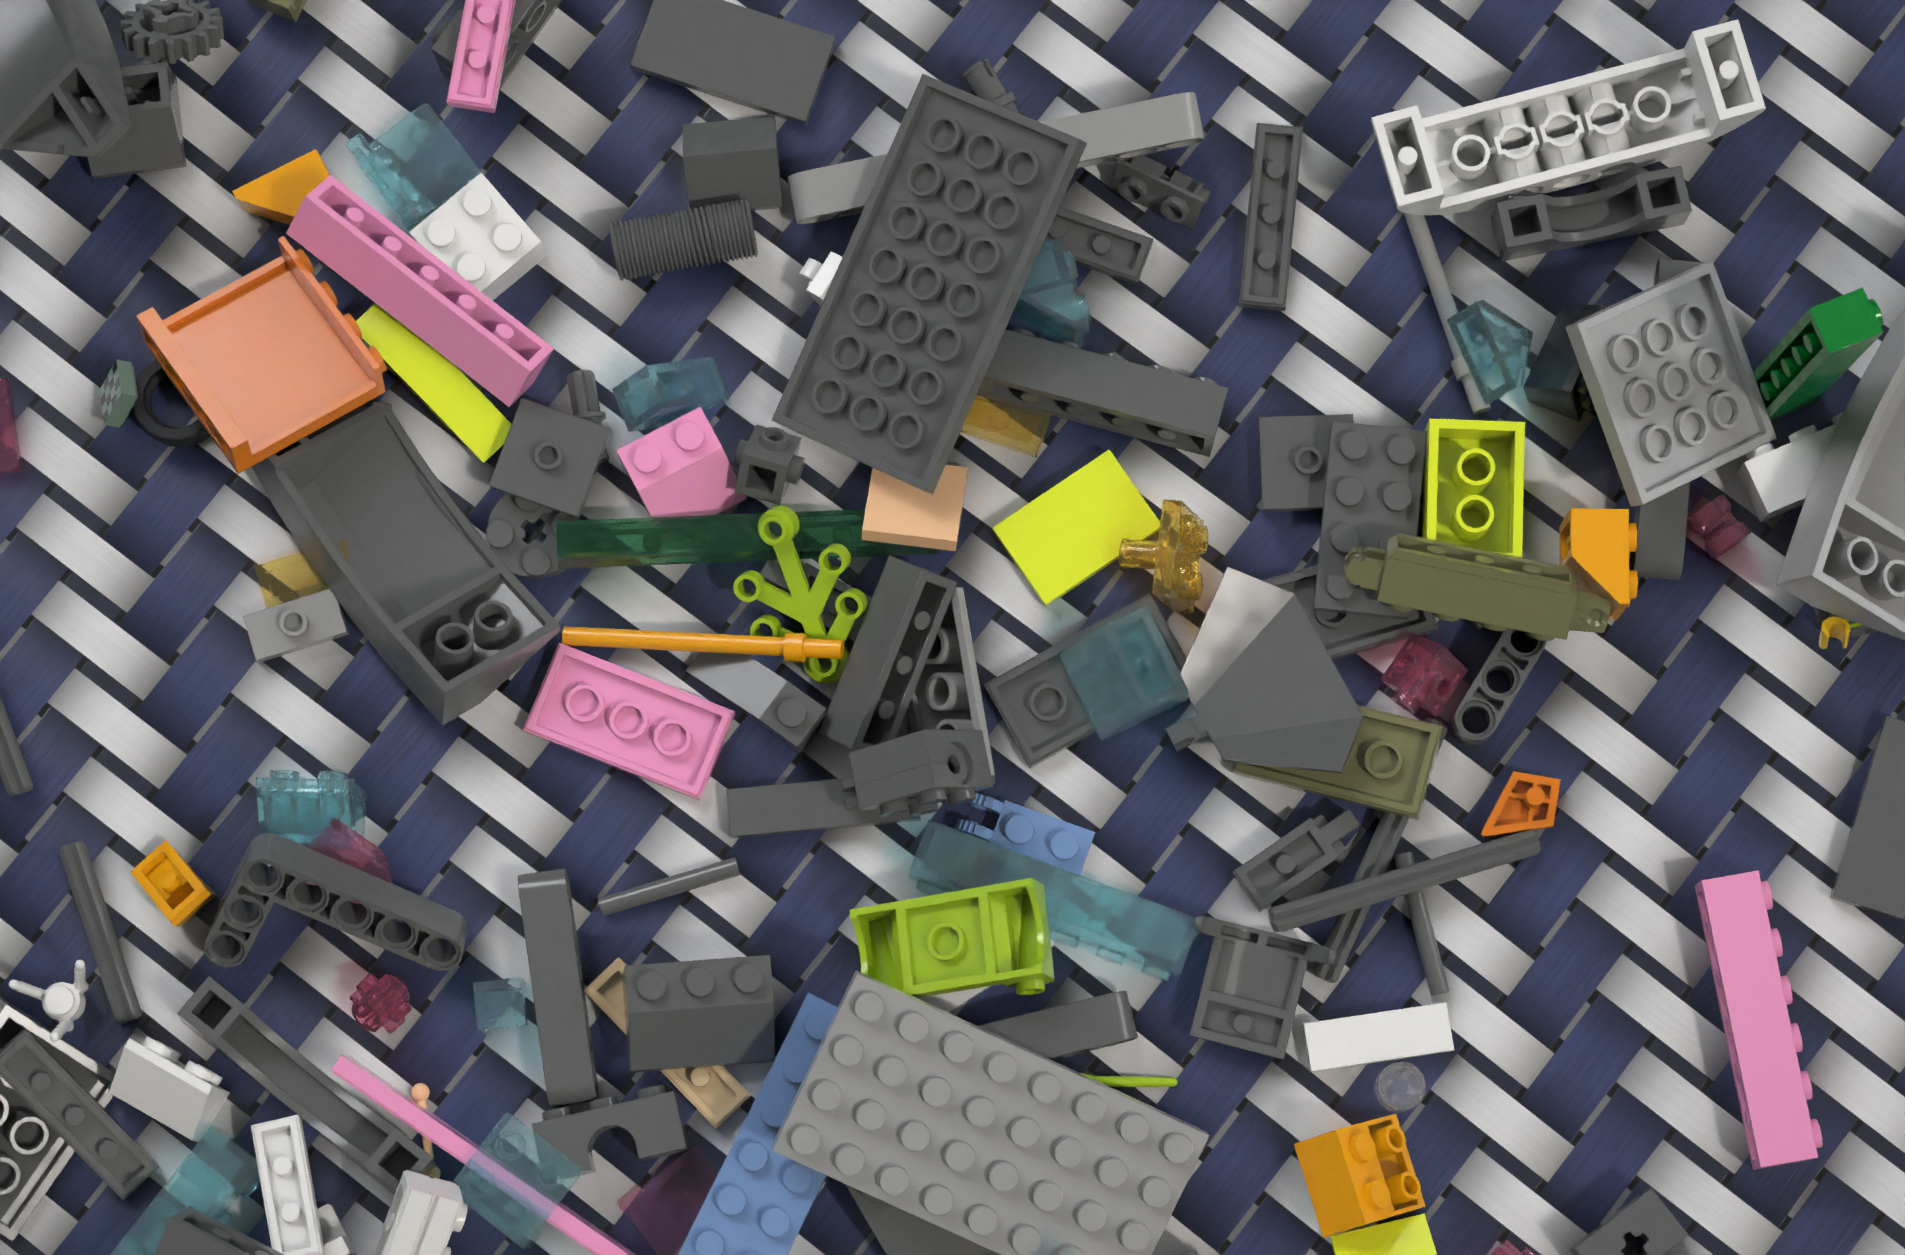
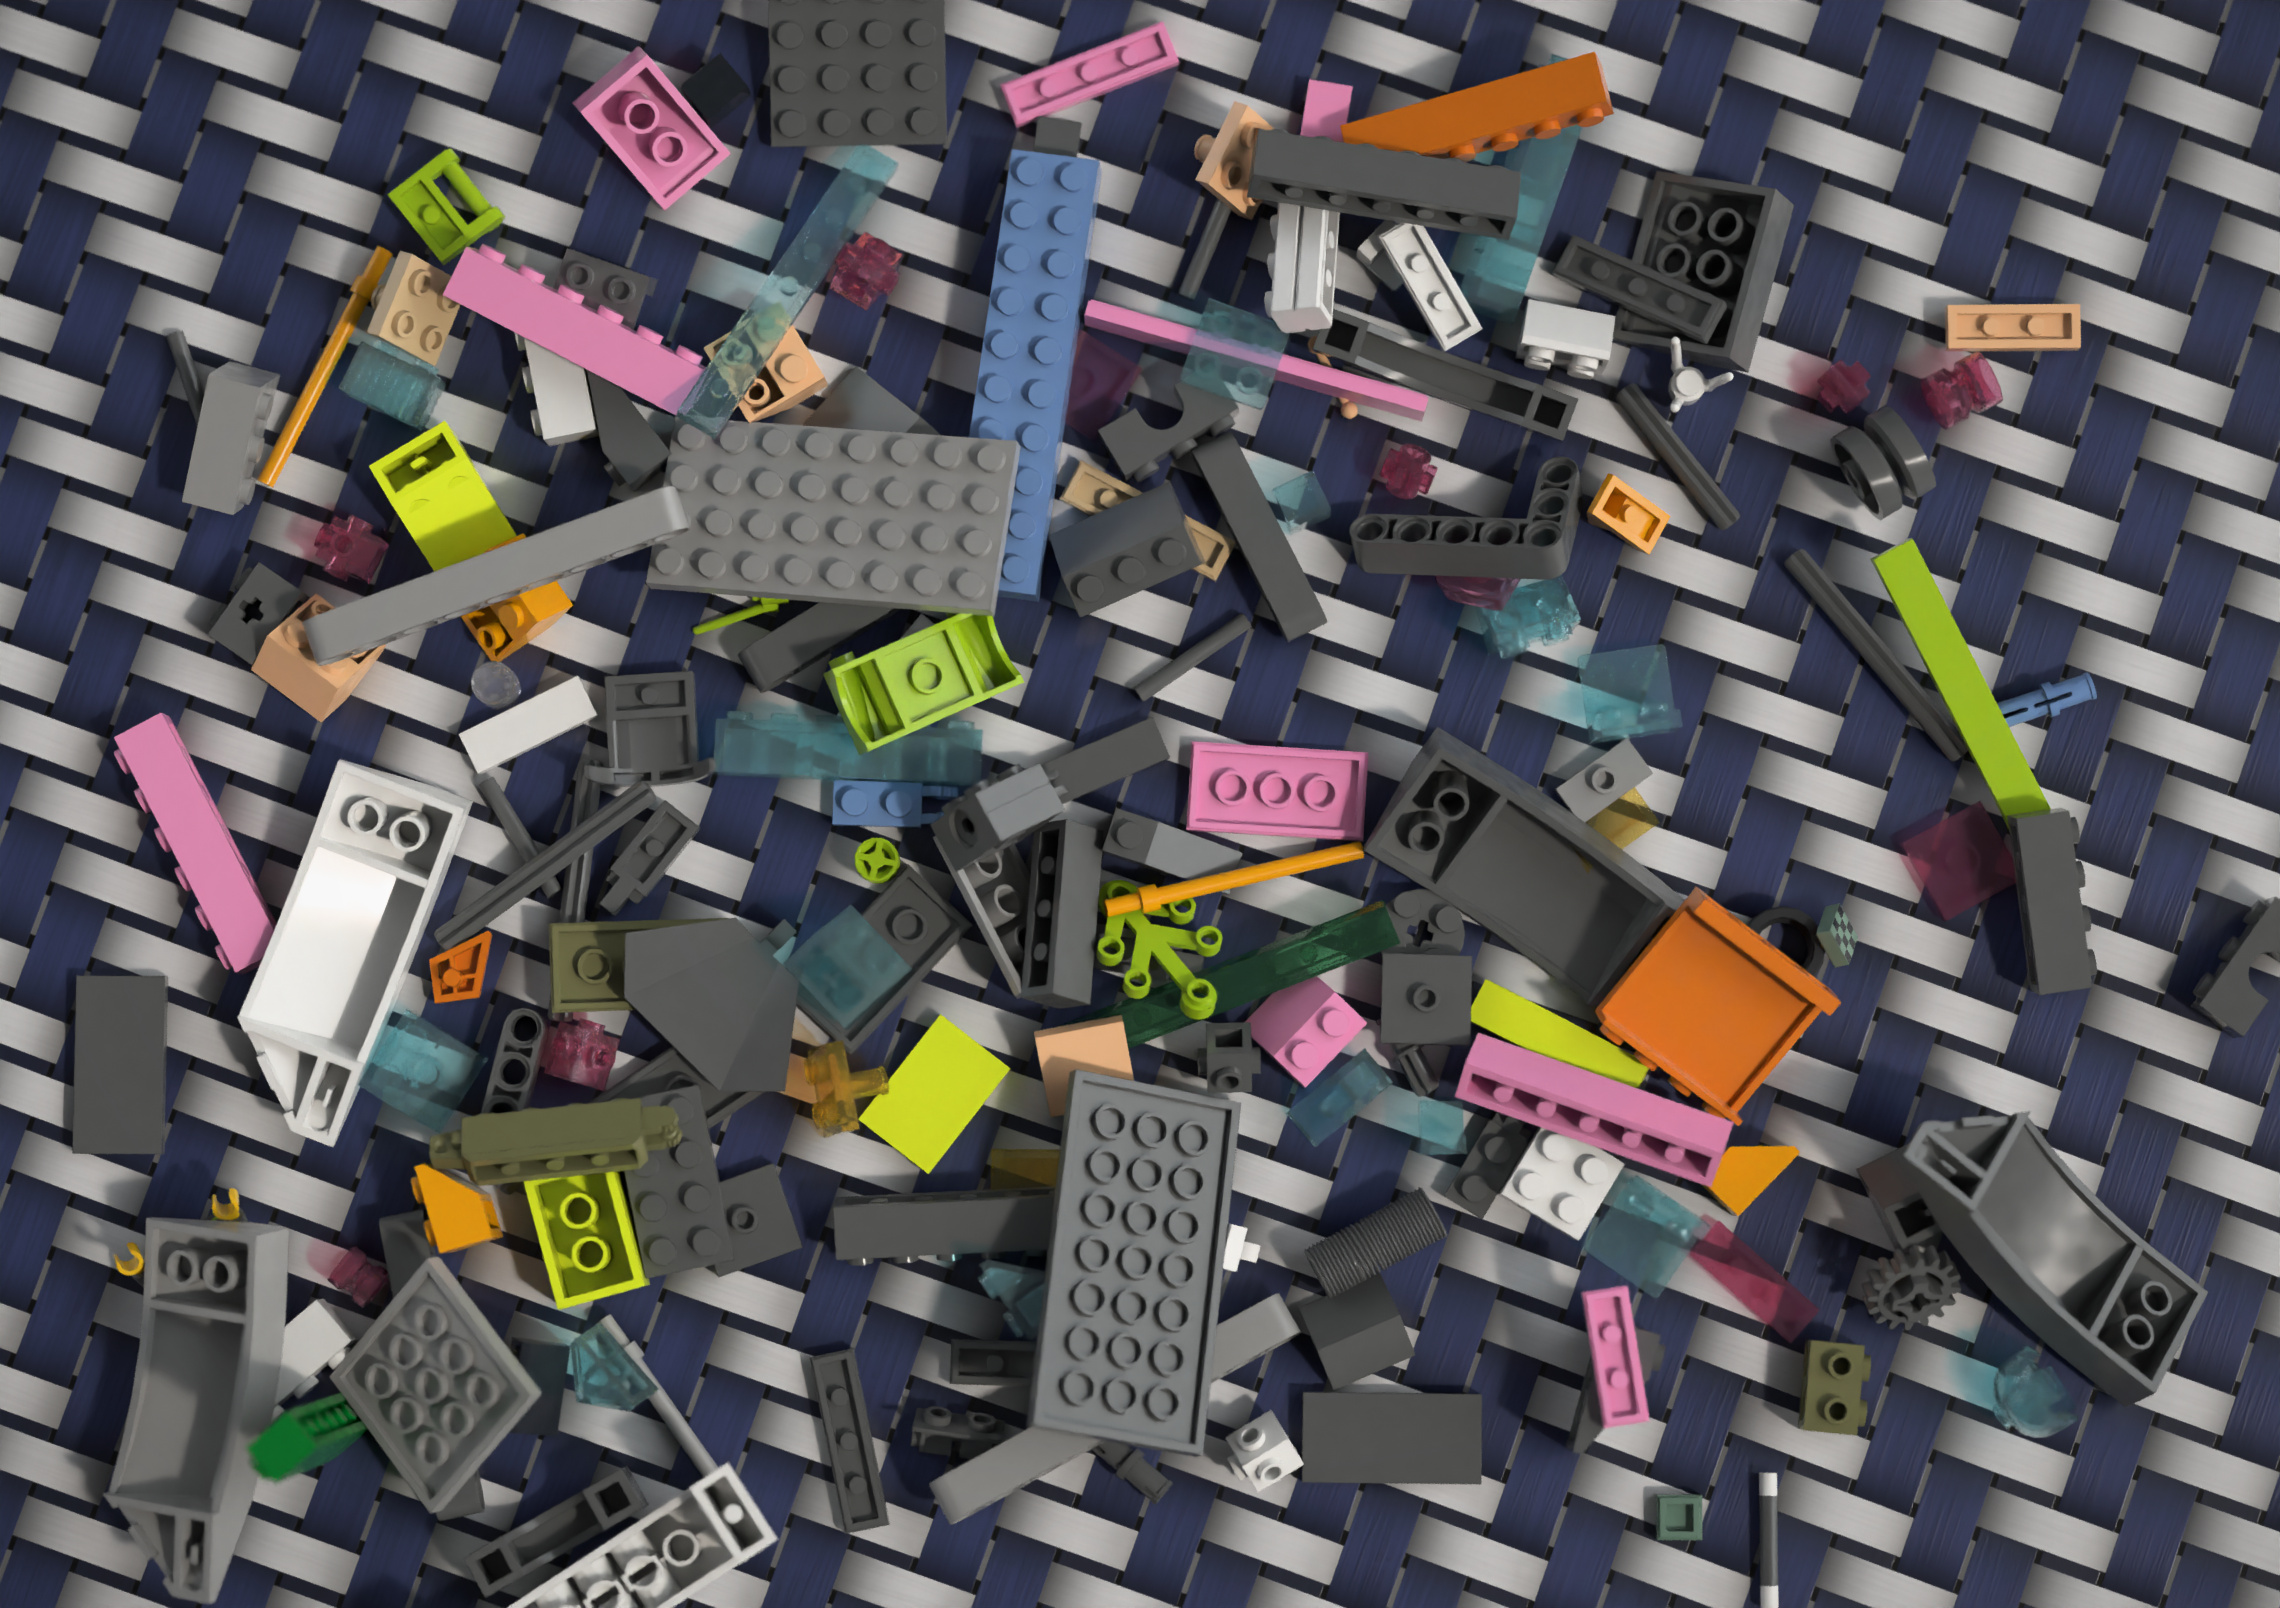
camera: 160 degrees right, 5 degrees up
none -> white slope [237,759,473,1147]
none -> light nougat slope [251,593,386,722]
none -> light grey beam [302,486,690,666]
none -> clear light blue slope [358,1009,489,1133]
none -> lime wheel [855,838,900,884]
none -> white brick [1225,1410,1304,1492]
none -> clear light blue panel [1418,1101,1466,1155]
none -> dark grey hinge [1444,1112,1532,1219]
none -> clear light blue bracket [1577,644,1683,744]
none -> clear pink tile [1689,1221,1820,1344]

